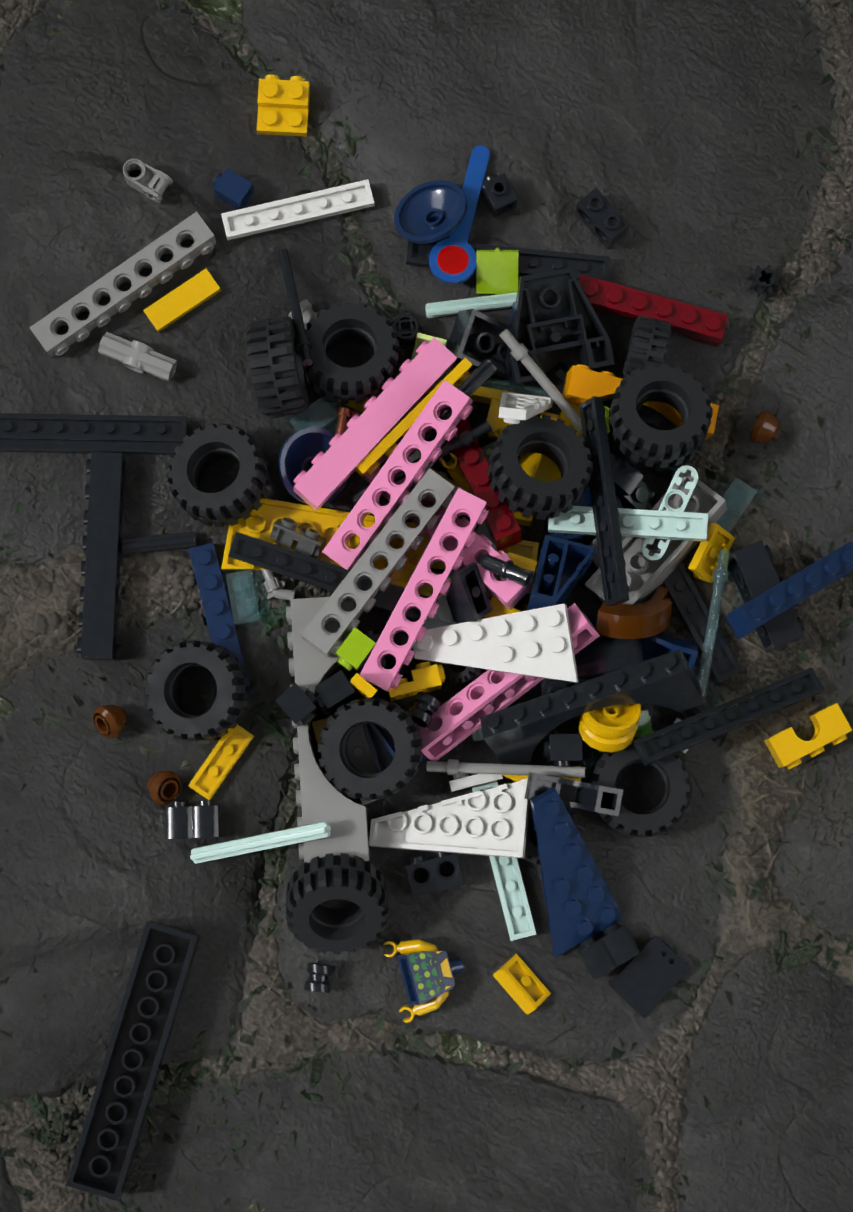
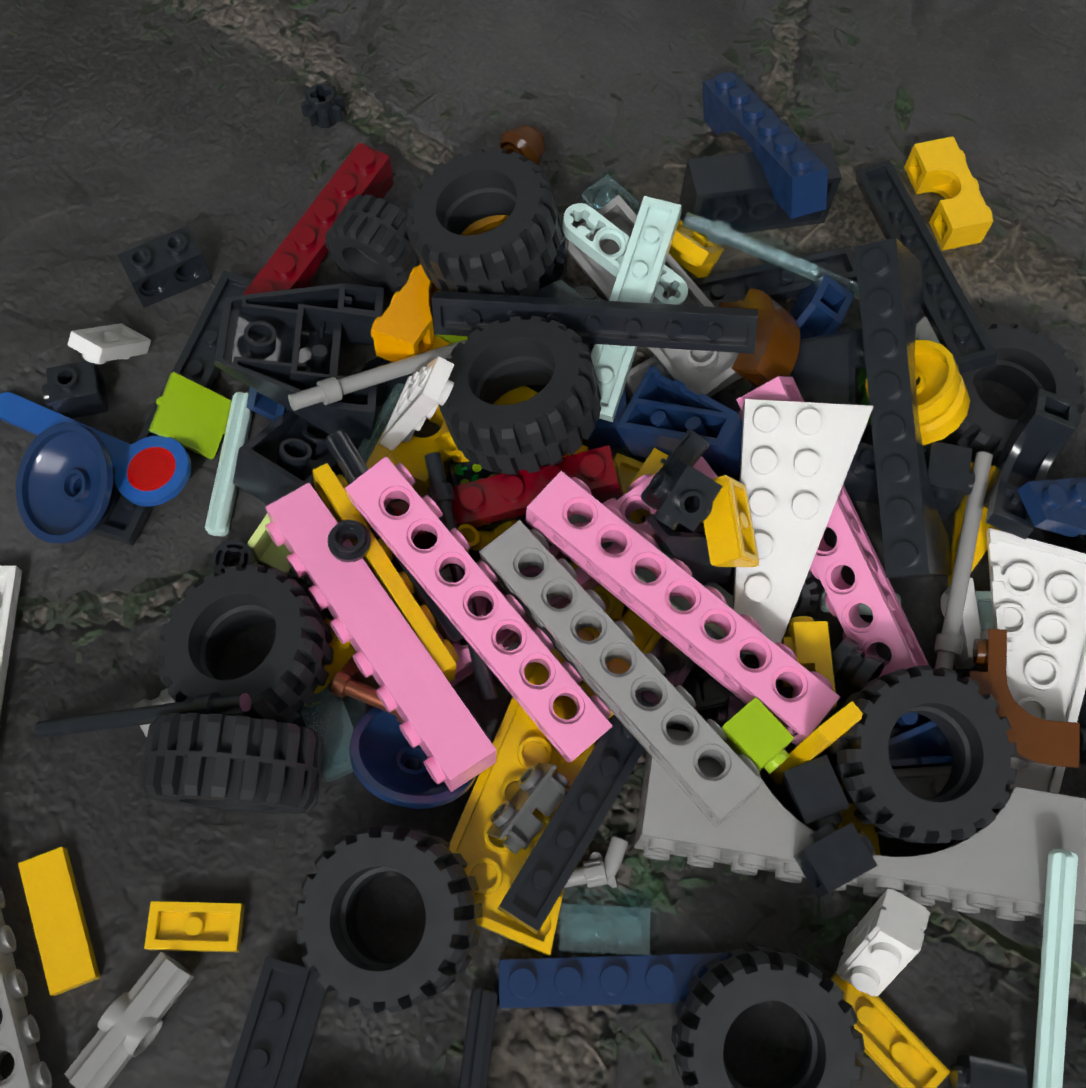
camera: 75 degrees left, 15 degrees down
none -> white plate [67,323,151,364]
none -> yellow plate [144,901,245,952]
none -> black plate [328,520,372,563]
none -> black brick [644,456,723,532]
none -> yellow slope [703,475,760,567]
none -> white brick [836,889,930,997]
none -> reddish brown arch [962,629,1080,768]

